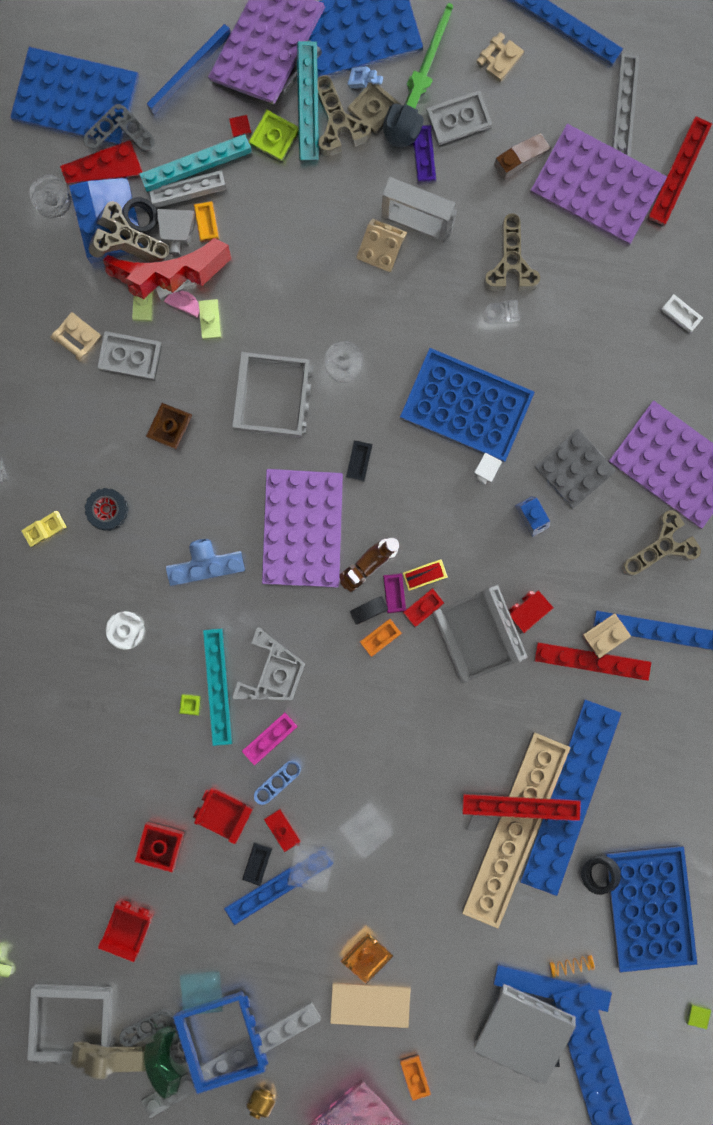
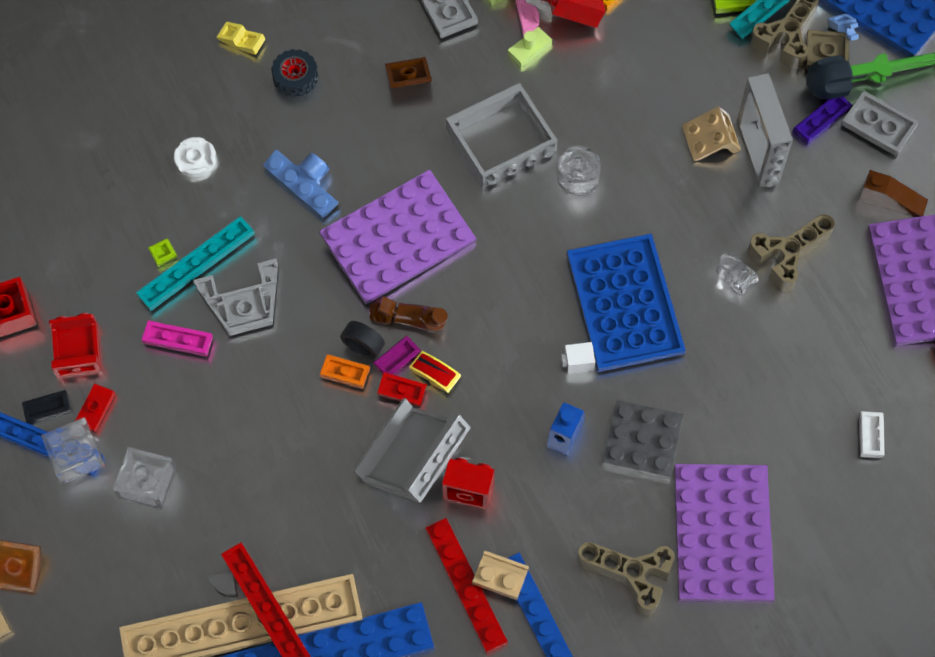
camera: 55 degrees right, 20 degrees down
medium blue beam [254,760,301,805] -> none
black tile [346,440,373,482] -> none

